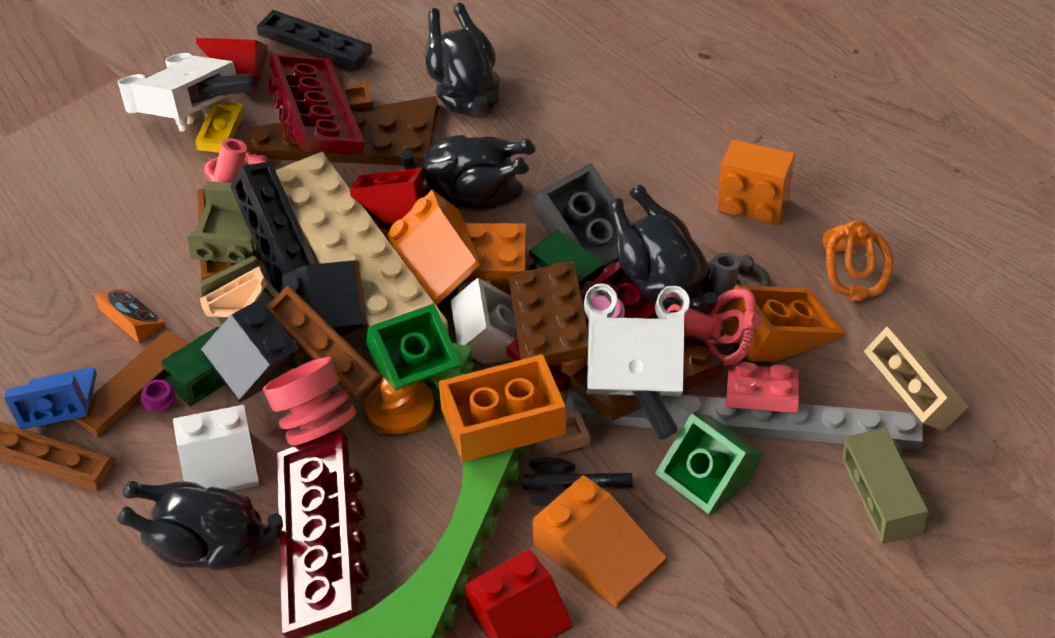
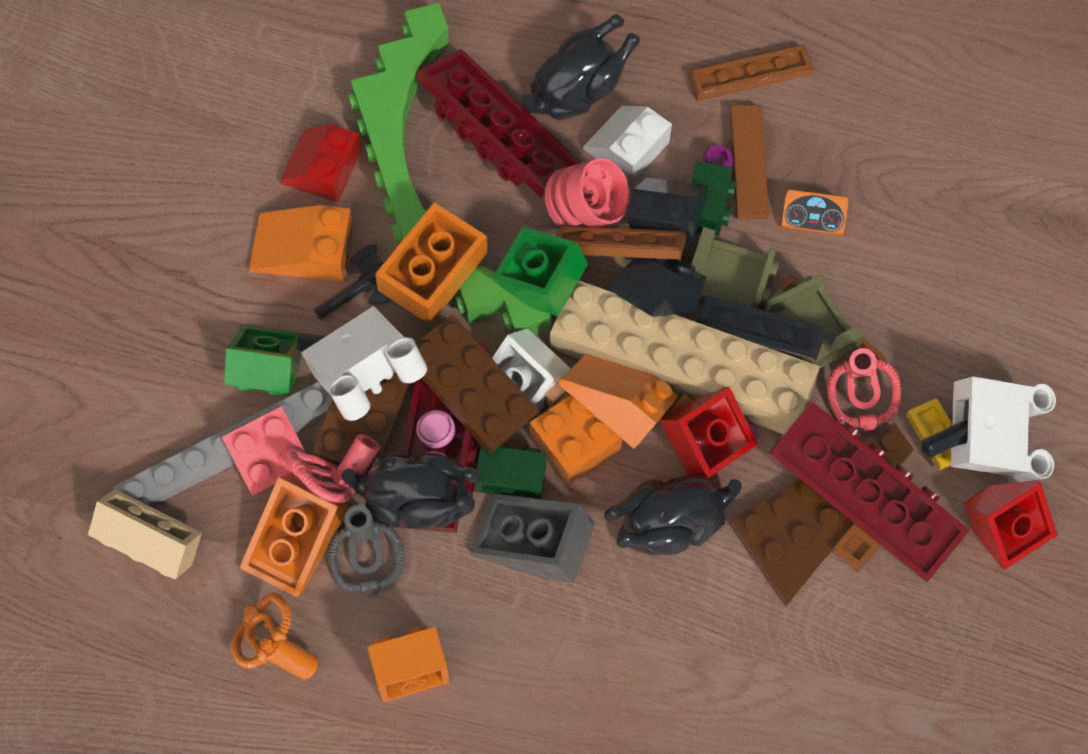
camera: 140 degrees right, 20 degrees up
blue bracket [4,367,97,430] -> none
light nougat slope [200,267,267,318] -> none
black plate [257,10,372,70] -> none
black piece [425,2,500,118] -> none
nougat plate [550,410,590,454] -> none
olive brick [842,428,930,544] -> none

